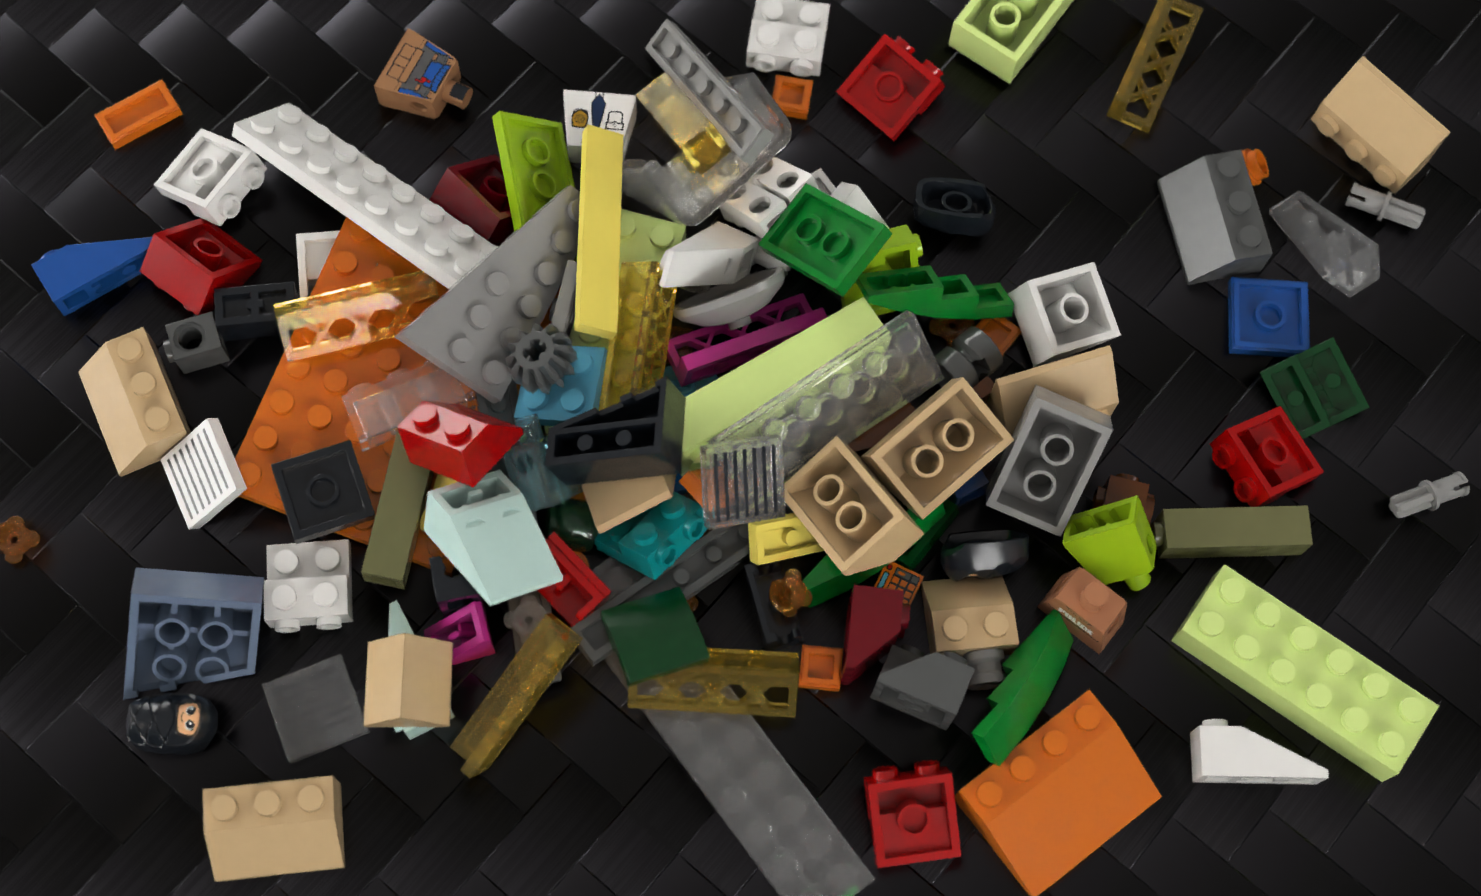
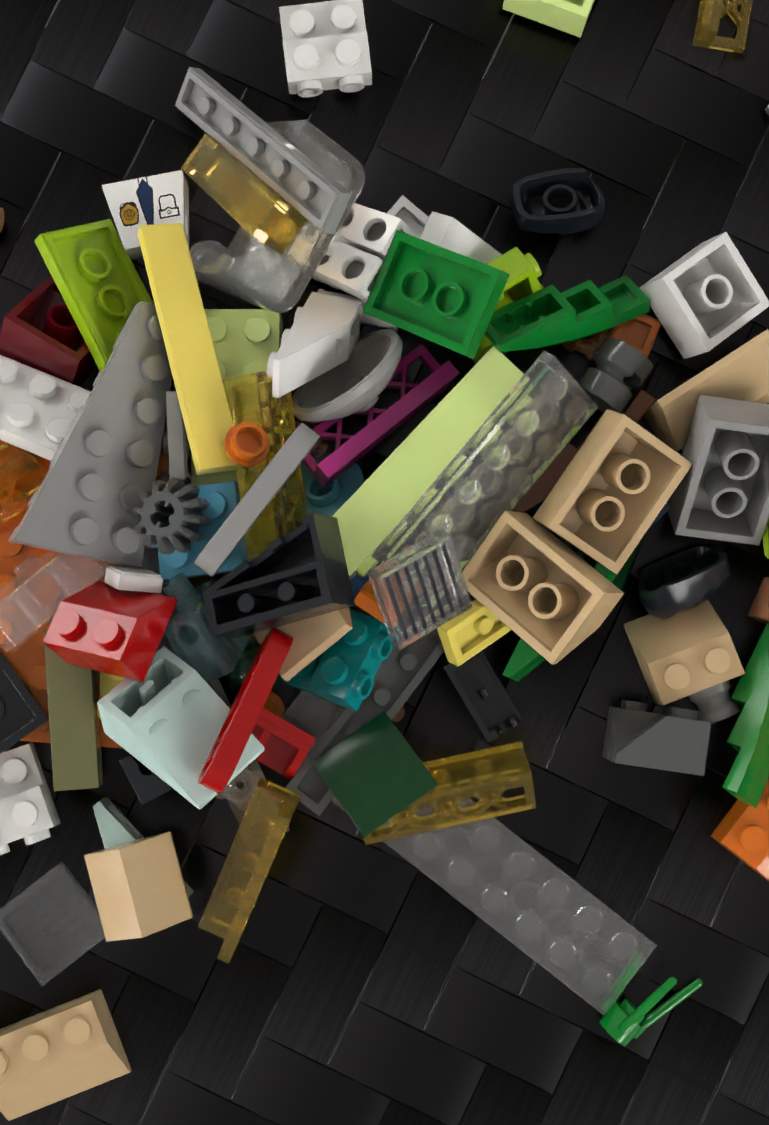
camera: 10 degrees left, 15 degrees up
dark pink slope [423,601,496,665] -> none
clear orange plate [769,569,813,617] -> none
orange tile [770,75,813,120] -> none
orange tile [798,644,843,692] -> none
red plate [836,34,946,141] -> none
dark red slope [840,585,910,685] -> none
red plate [863,760,962,868] -> none
tile [874,562,924,606] -> none
none -> white tile [104,566,163,593]
none -> light grey beam [194,422,320,577]
none -> red beam [198,626,293,794]
none -> orange plate [224,422,270,467]

